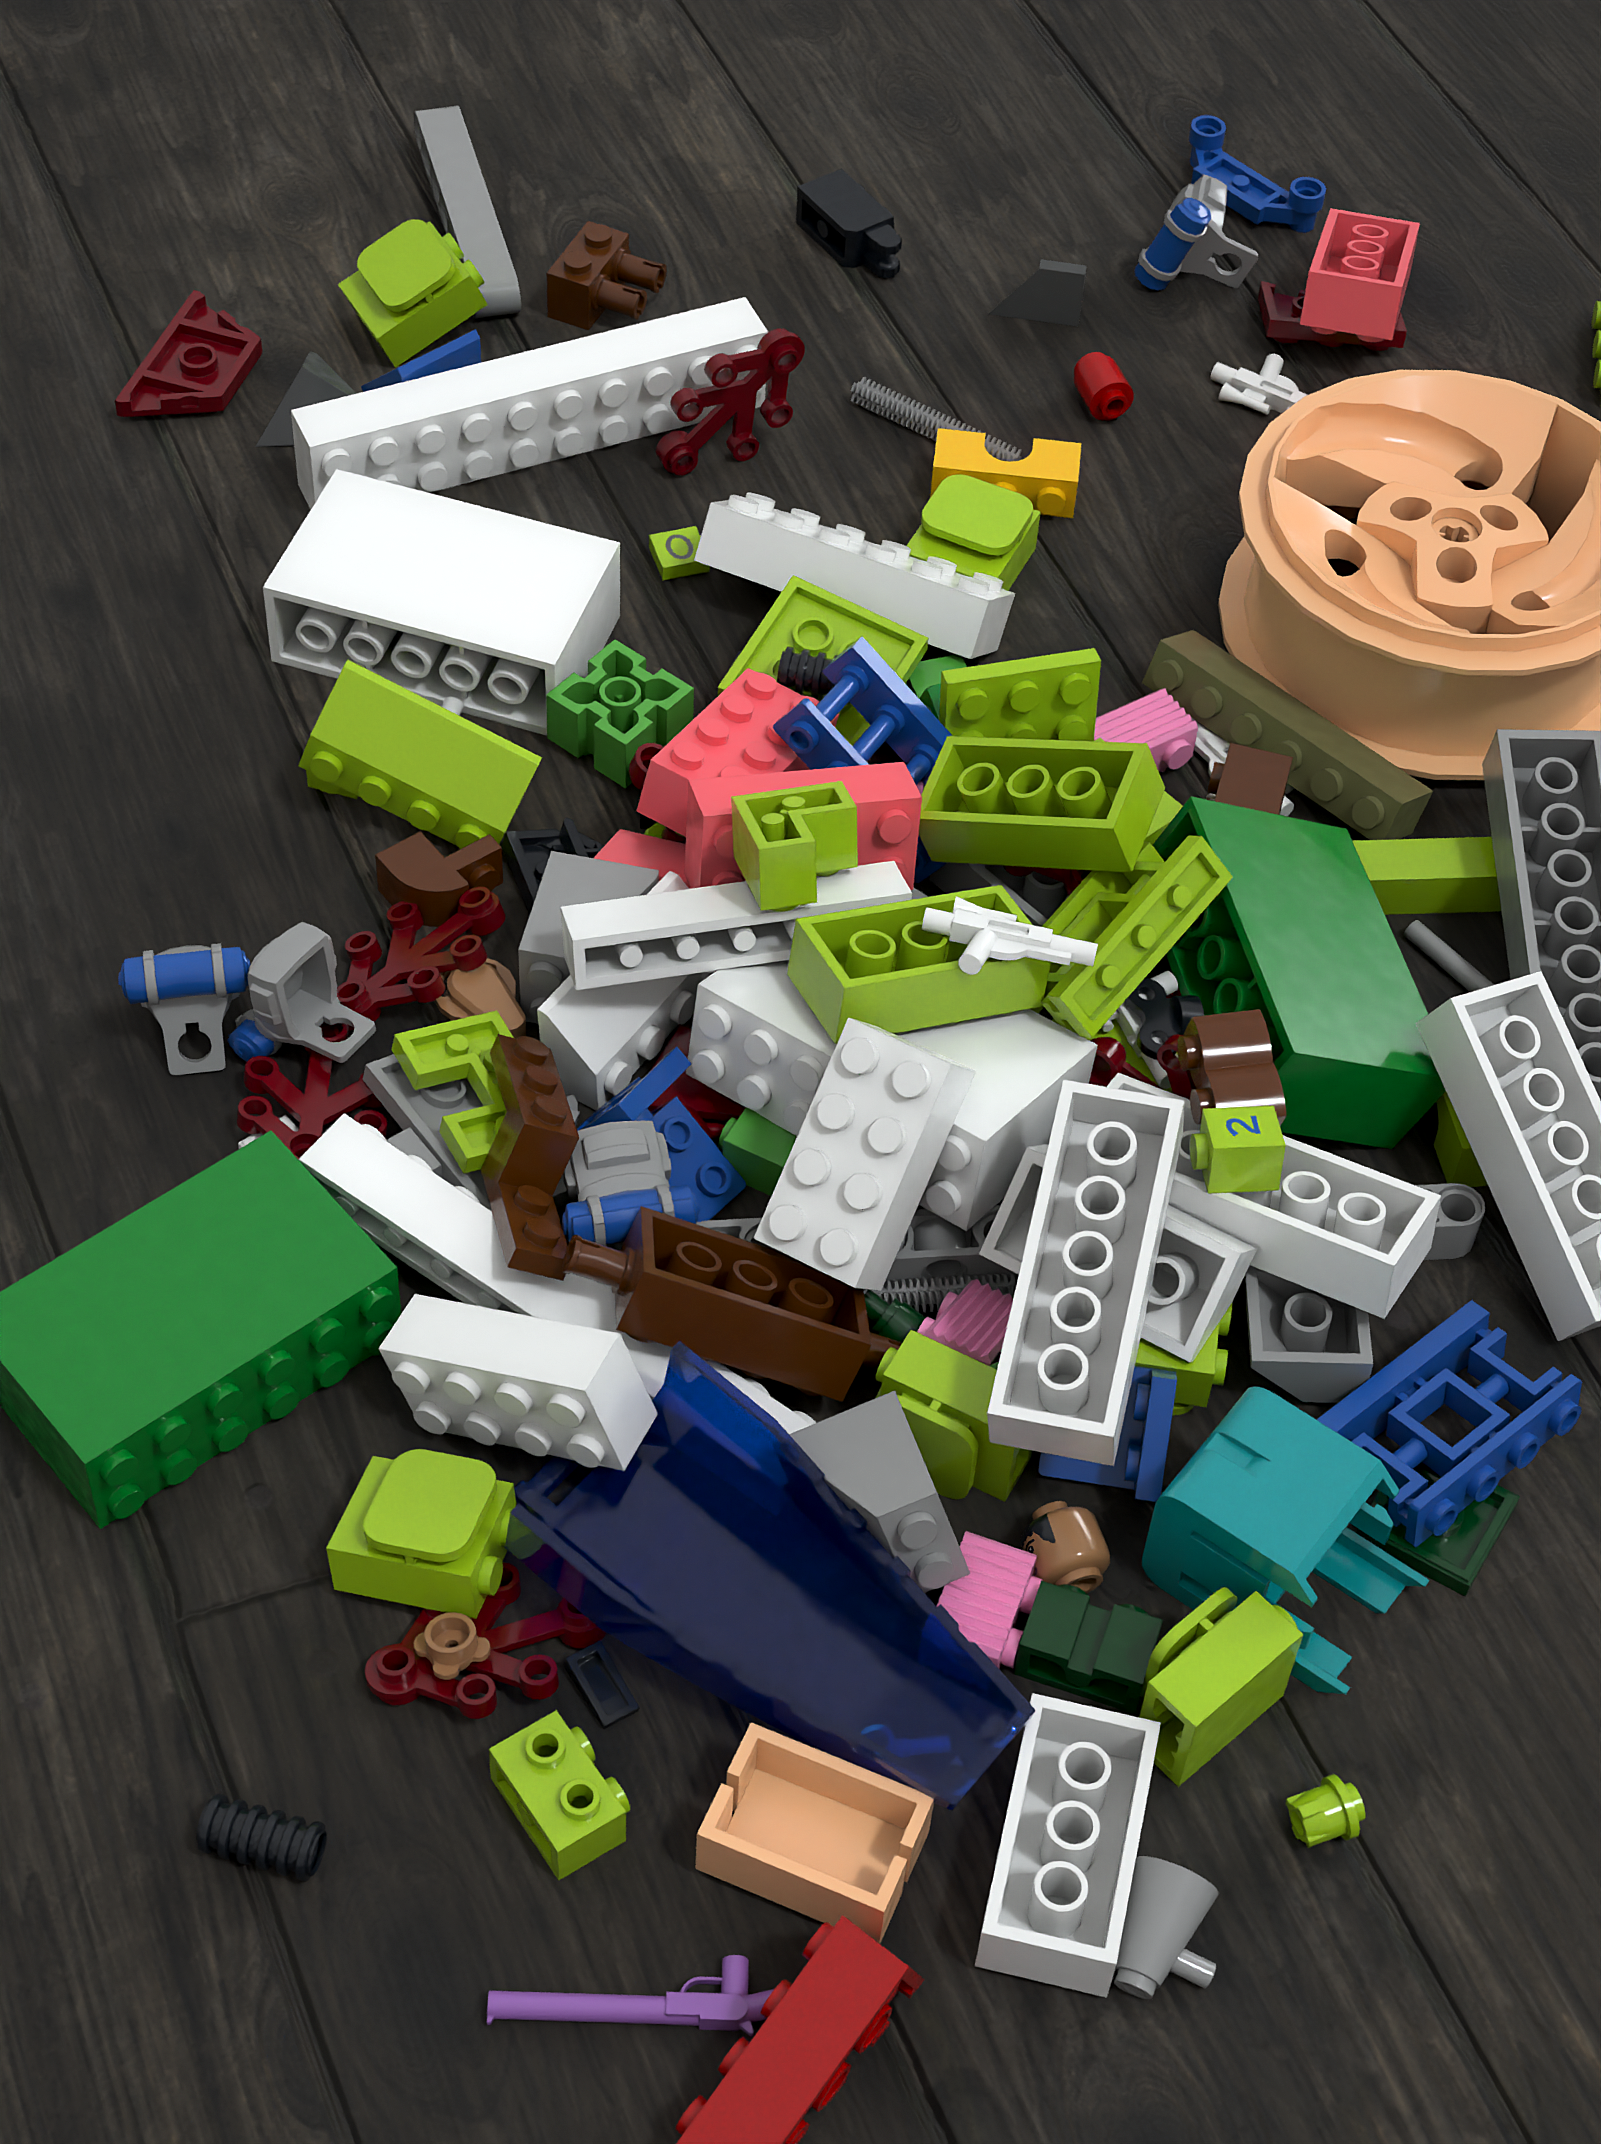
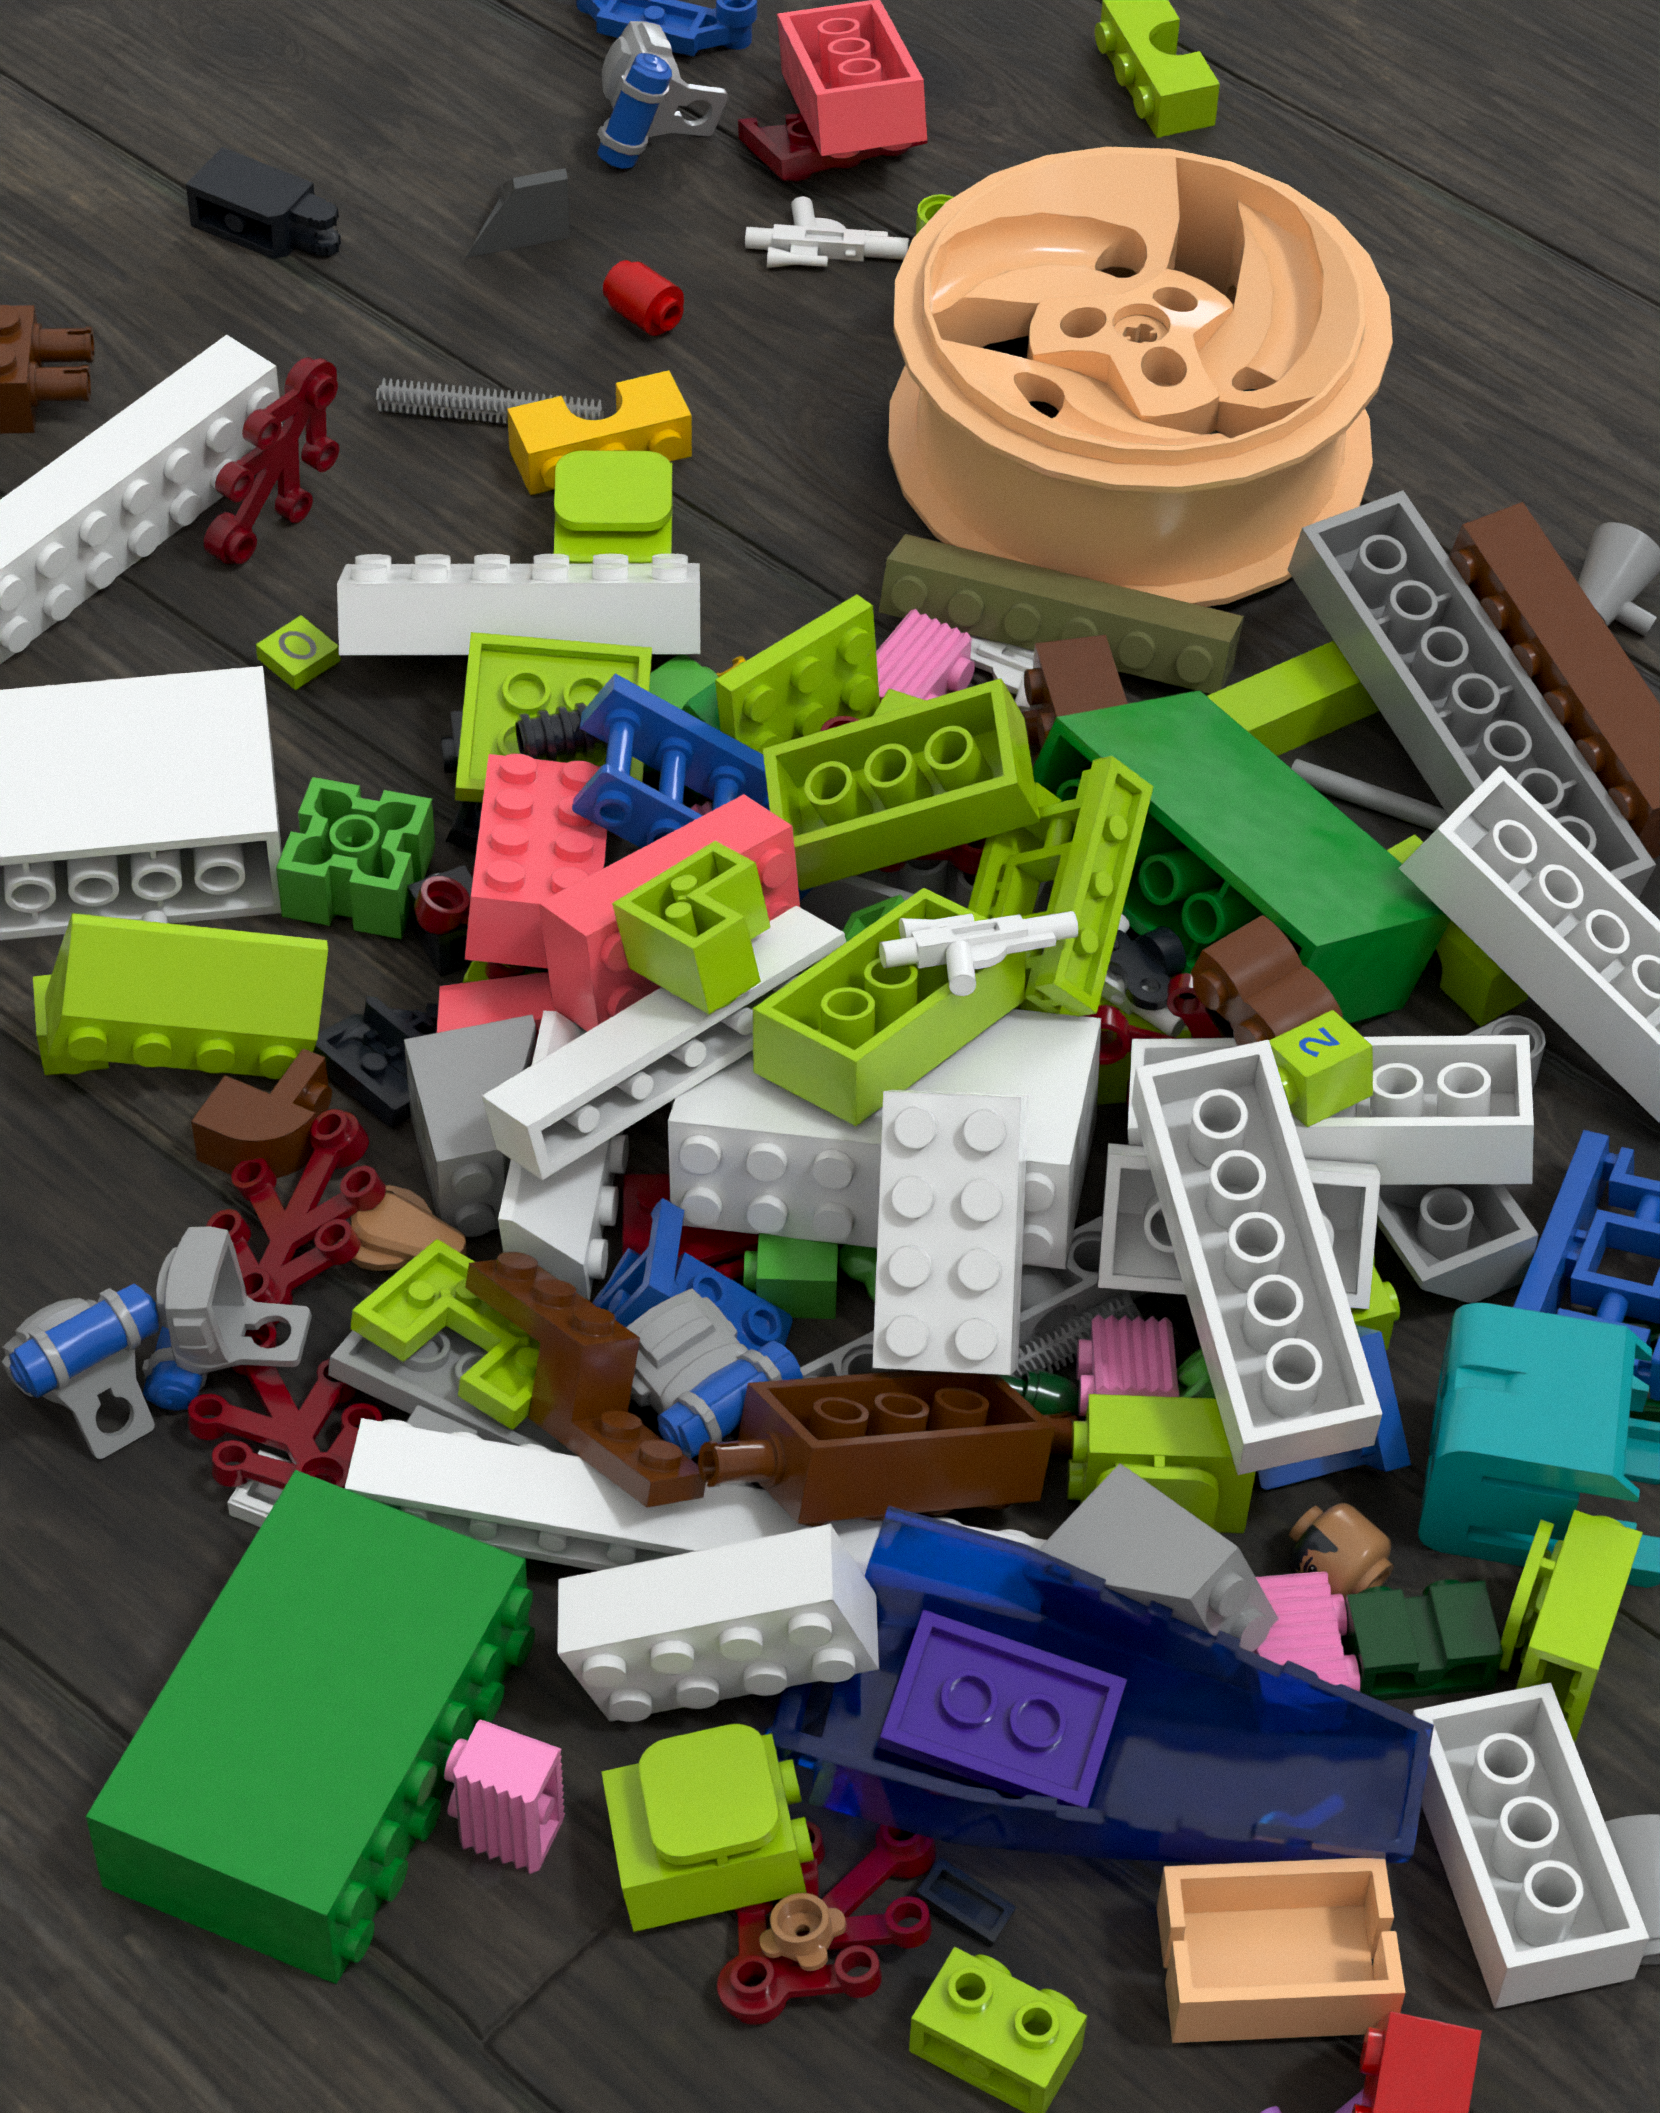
camera: 25 degrees left, 0 degrees up
none -> bright pink brick [444,1720,565,1874]
none -> dark purple plate [877,1609,1127,1818]

